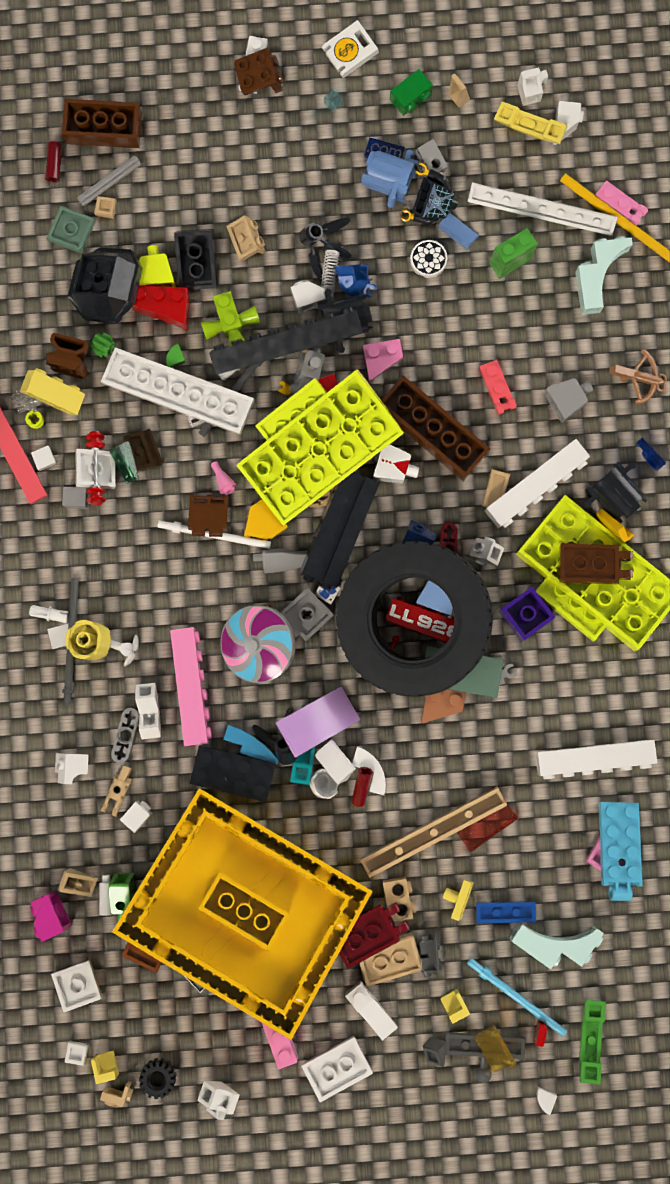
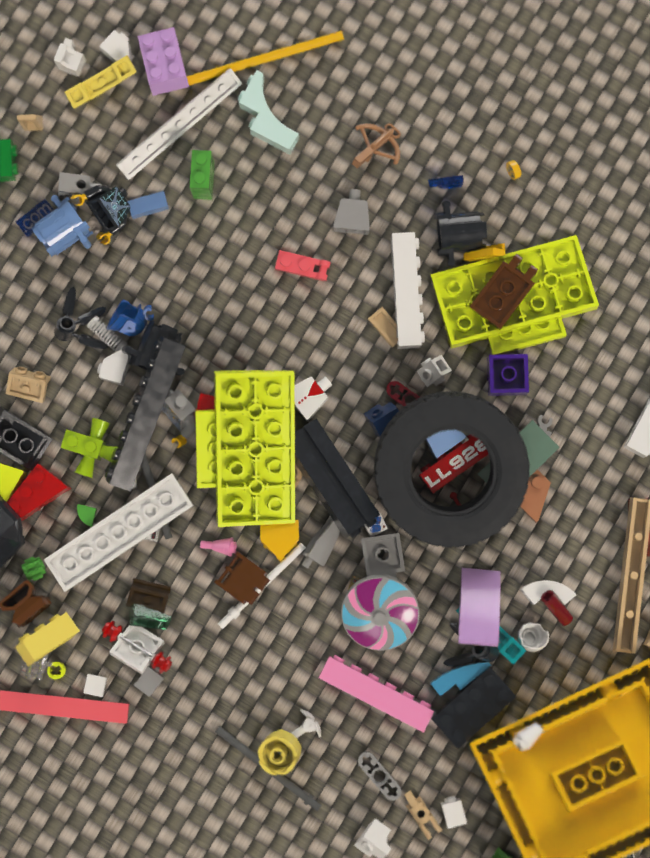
camera: 55 degrees left, 0 degrees up
white axle [29,605,69,623] -> none
white sticker [47,624,68,649] -> none
white brick [135,683,161,739] -> none
white slope [315,740,356,784] -> none
bright pink wing [363,339,403,382] -> none
reddish brown brick [381,375,490,482] -> none
tile [410,240,448,278] -> none
bright pink plate [596,180,648,226] -> none
none -> lavender brick [138,27,189,96]
none -> white cone [513,723,543,751]

